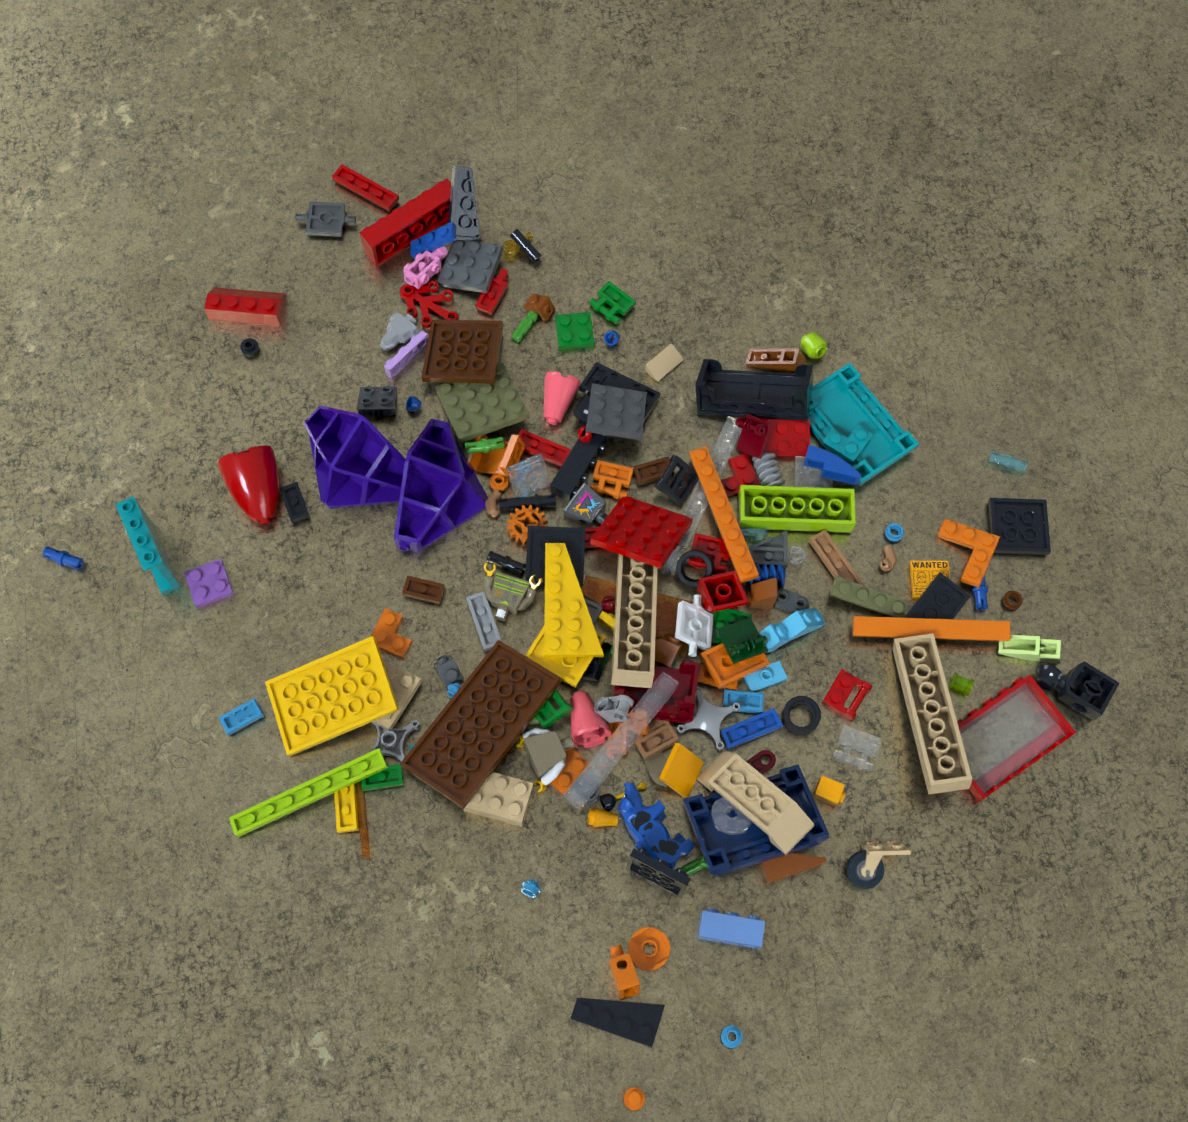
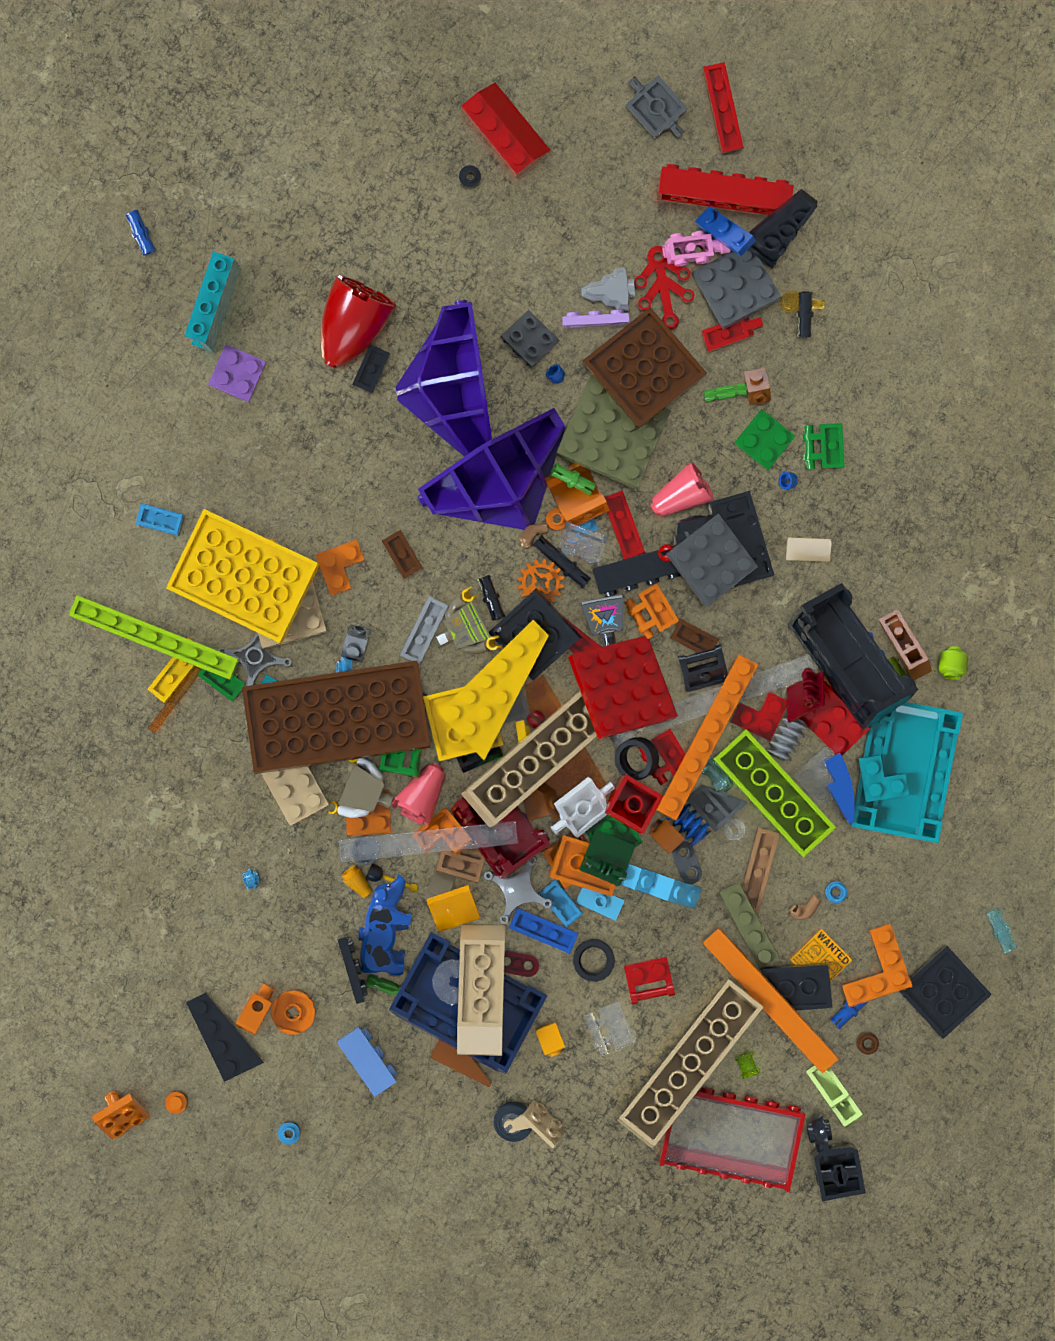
camera: 45 degrees right, 20 degrees up
light grey piece [594,695,634,723] -> none

